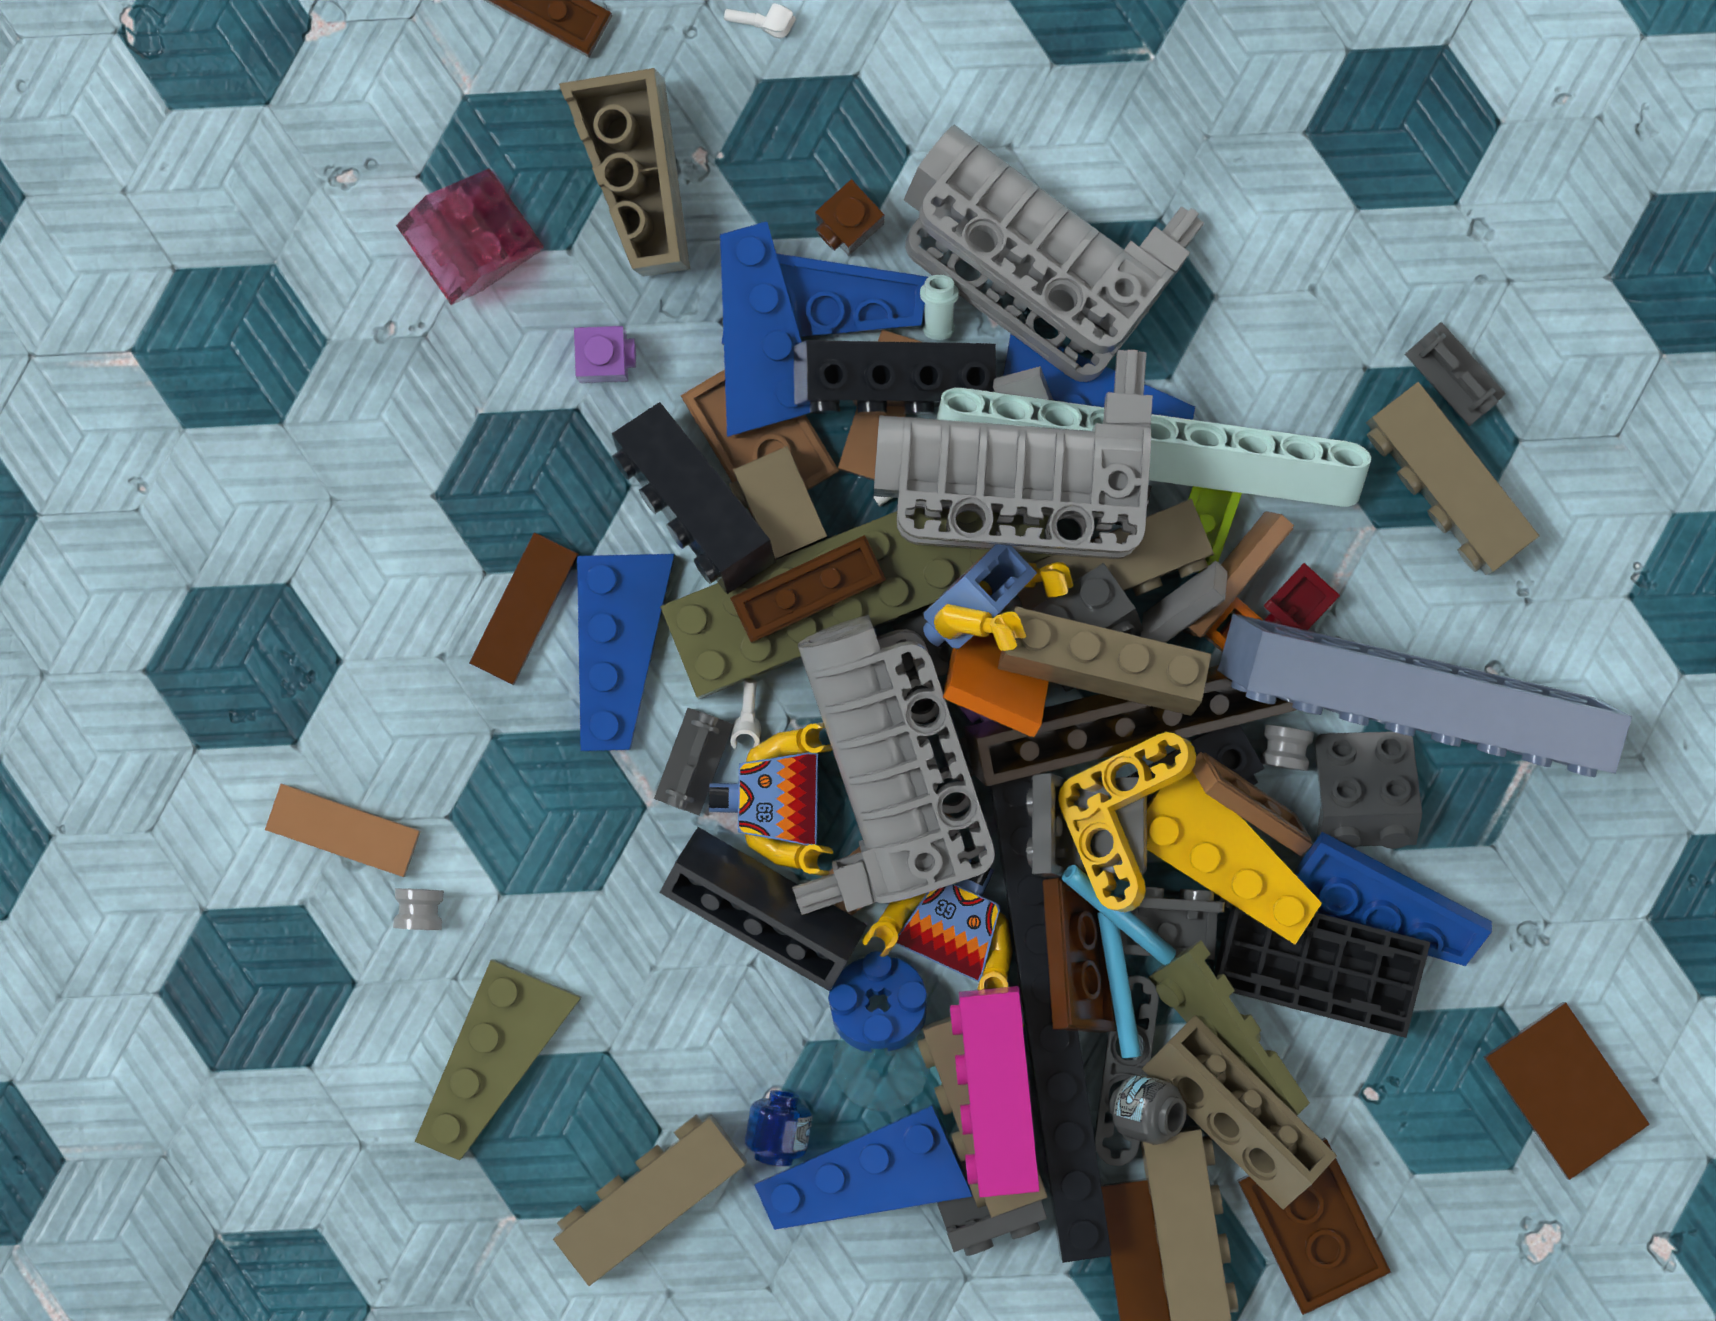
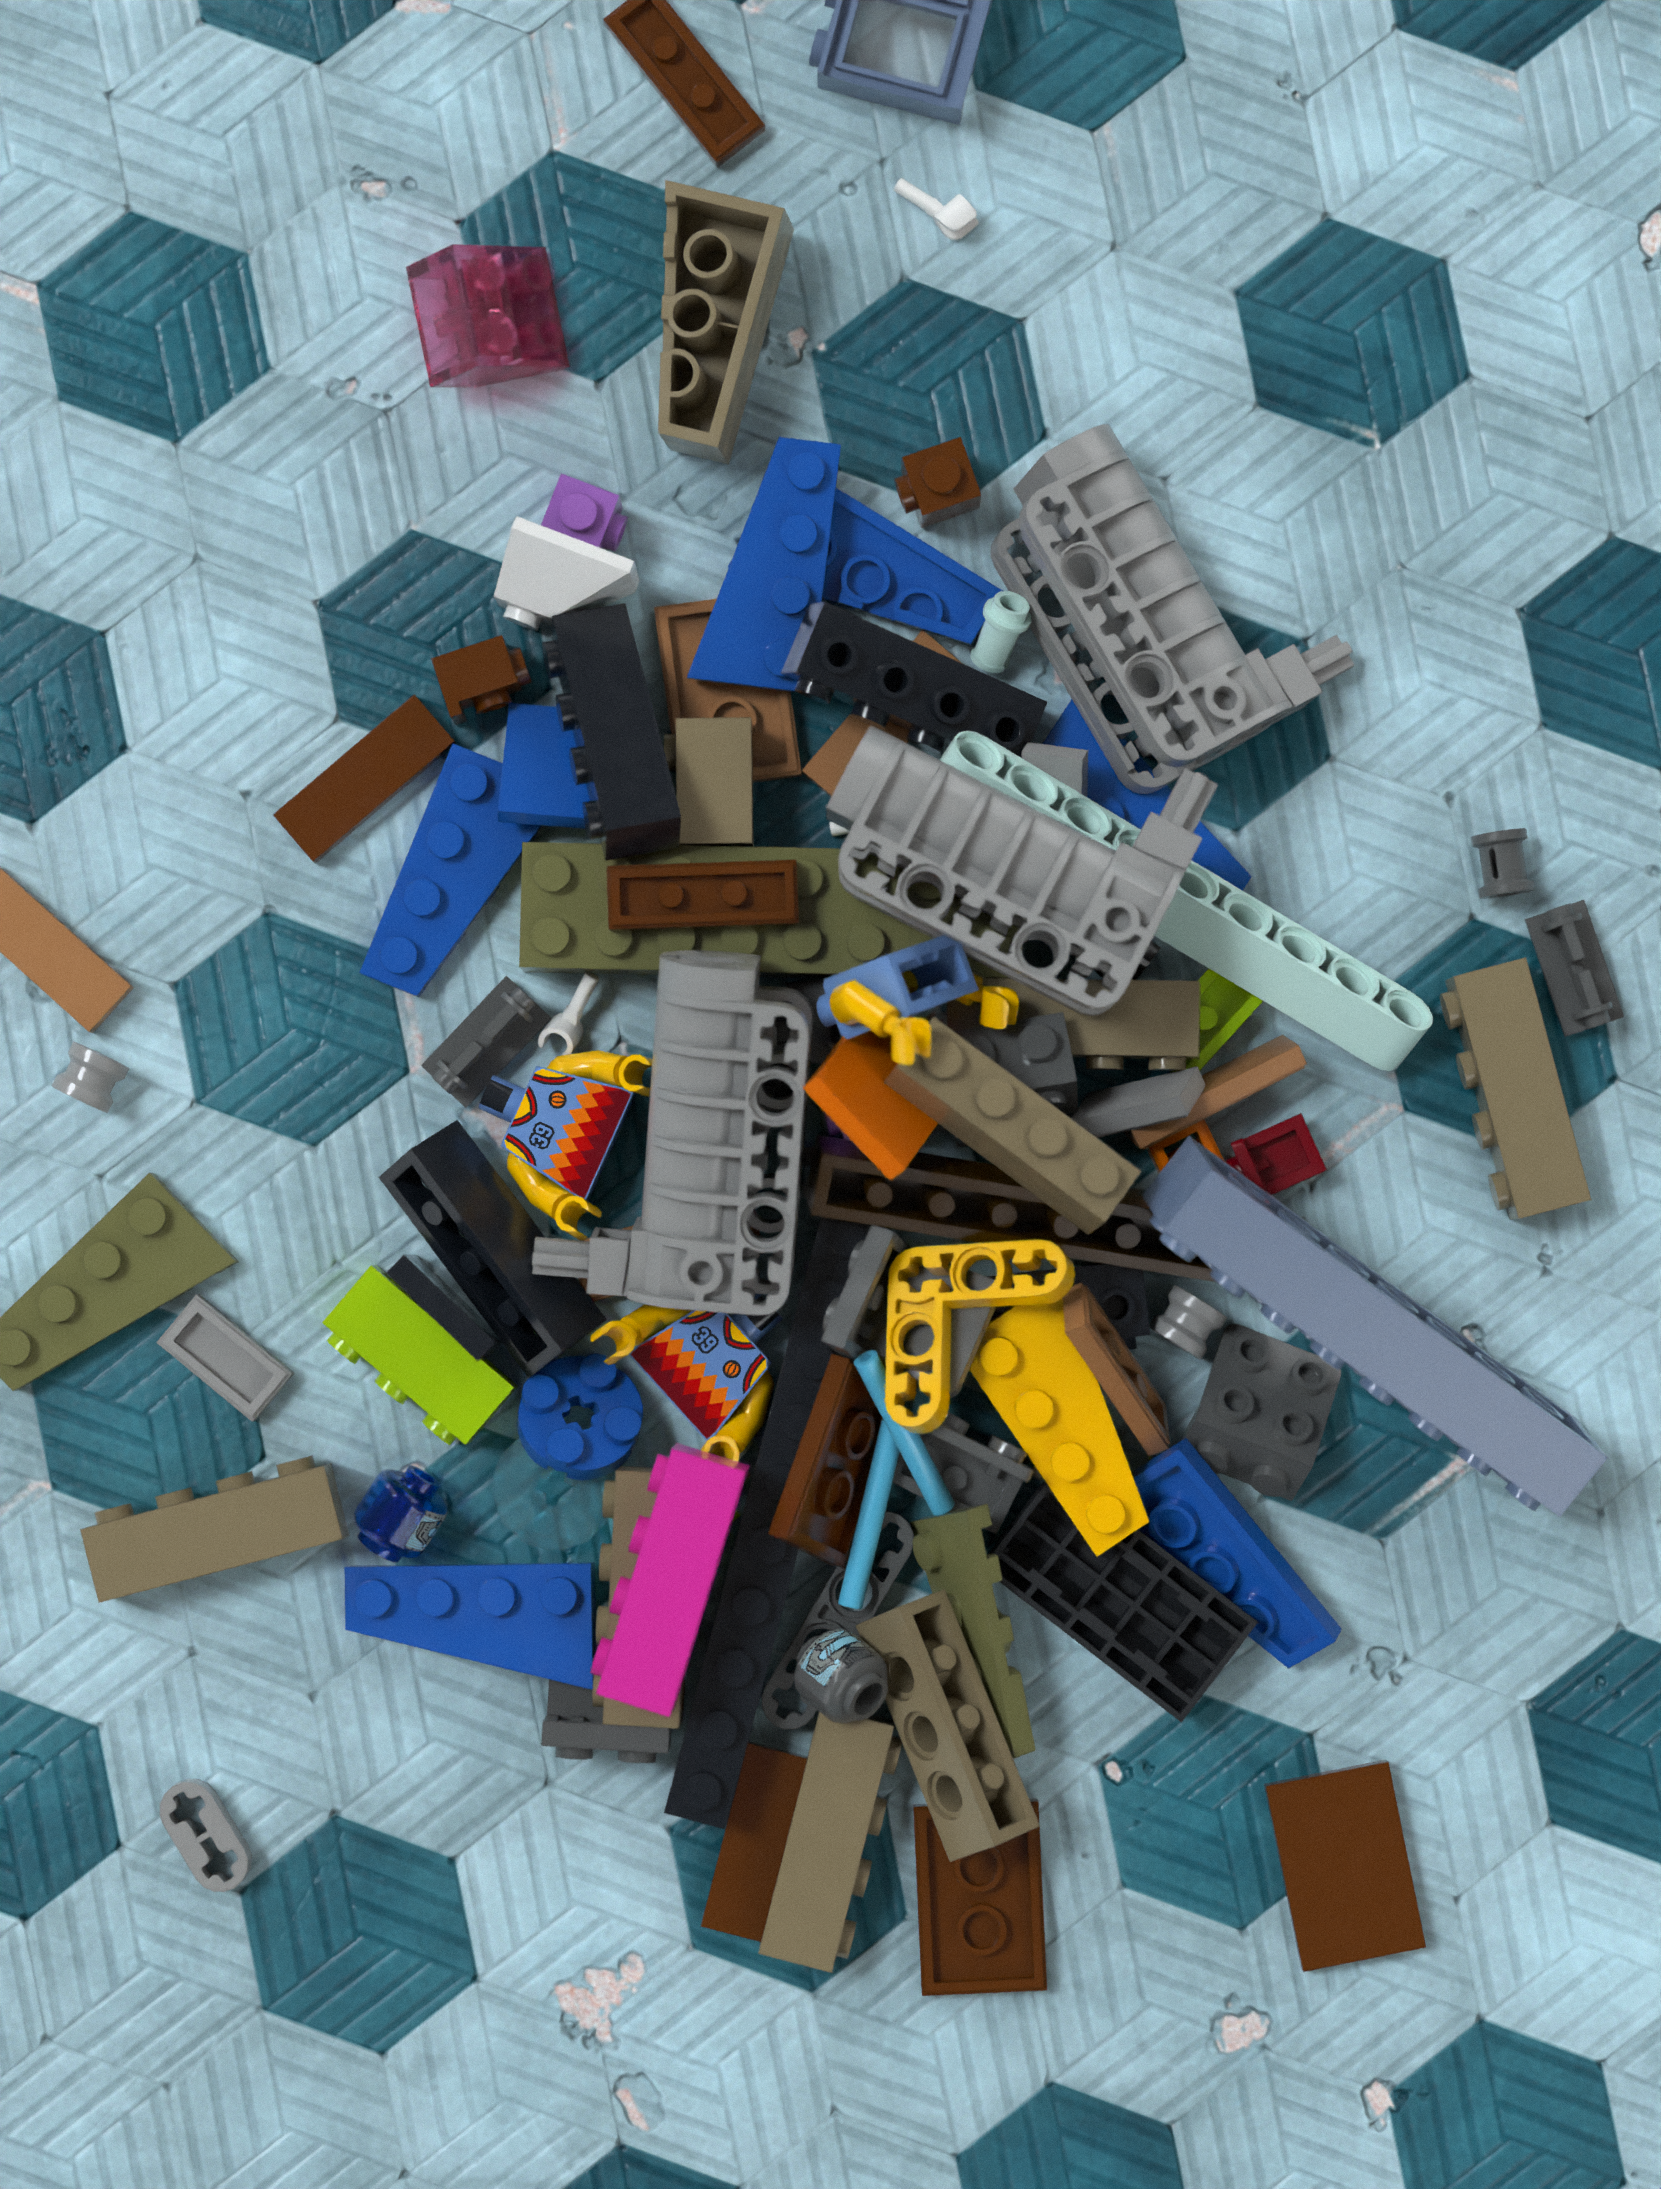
camera: 25 degrees right, 0 degrees up
none -> light grey tile [156,1294,294,1422]
none -> lime brick [322,1265,518,1445]
none -> black tile [386,1254,502,1361]
none -> reddish brown brick [431,635,532,725]
none -> white slope [494,516,640,631]
none -> blue tile [498,703,590,829]
none -> dark grey bush [1470,828,1535,899]

